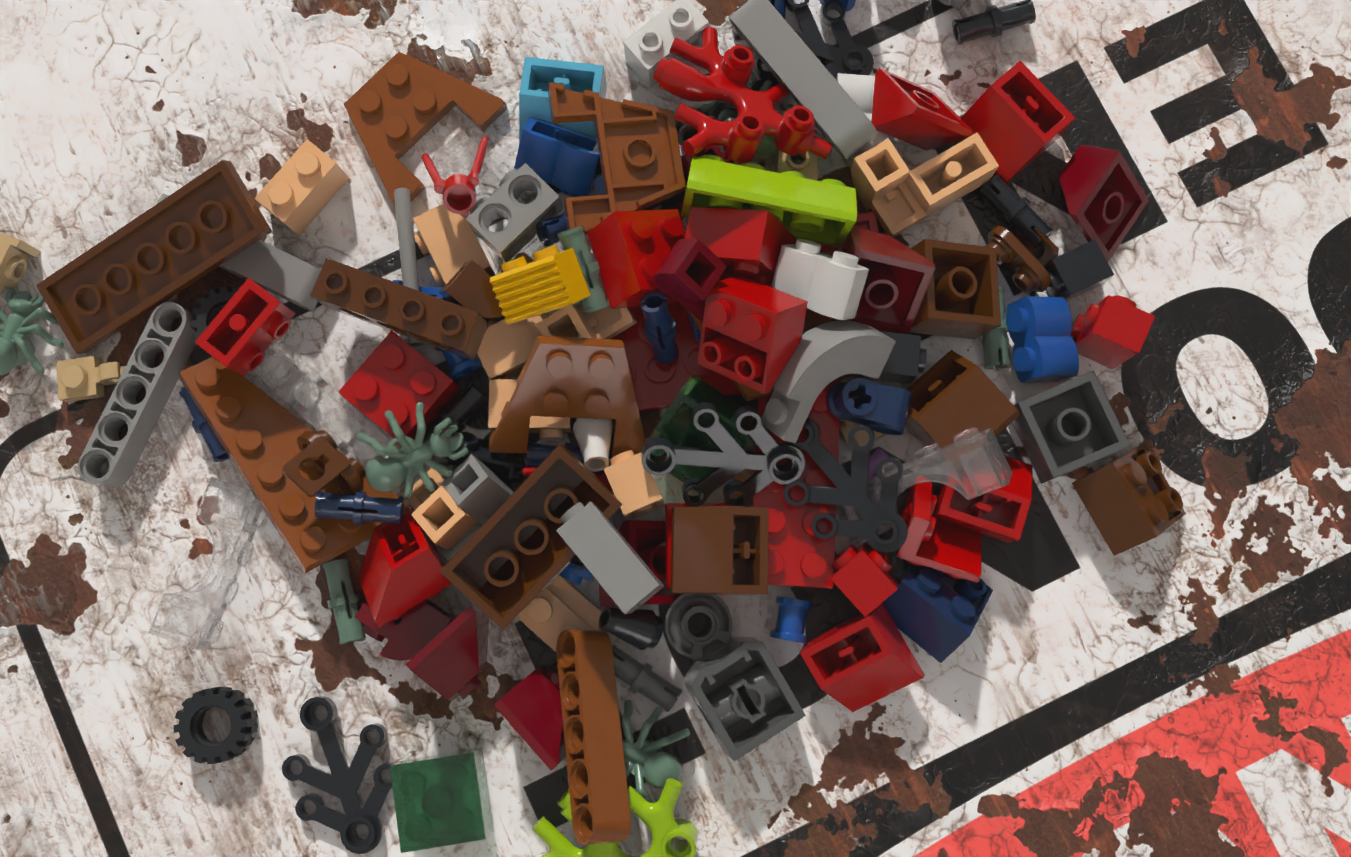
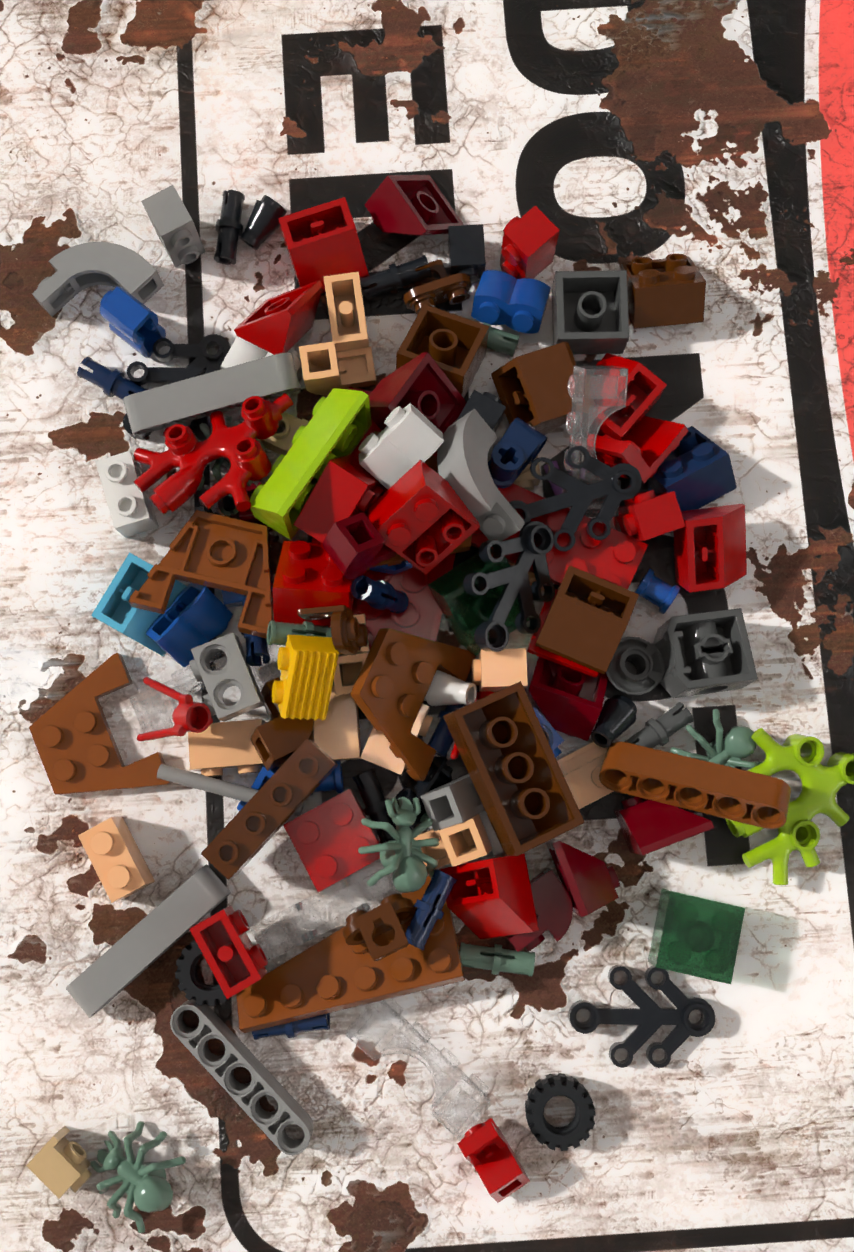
camera: 75 degrees left, 0 degrees up
reddish brown plate [36,160,272,354] -> none
tan plate [56,356,126,402] -> none
light grey slope [556,502,664,614] -> none
none -> black cone [240,195,287,250]
none -> reddish brown bracket [297,605,368,656]
none -> red brick [457,1118,530,1203]

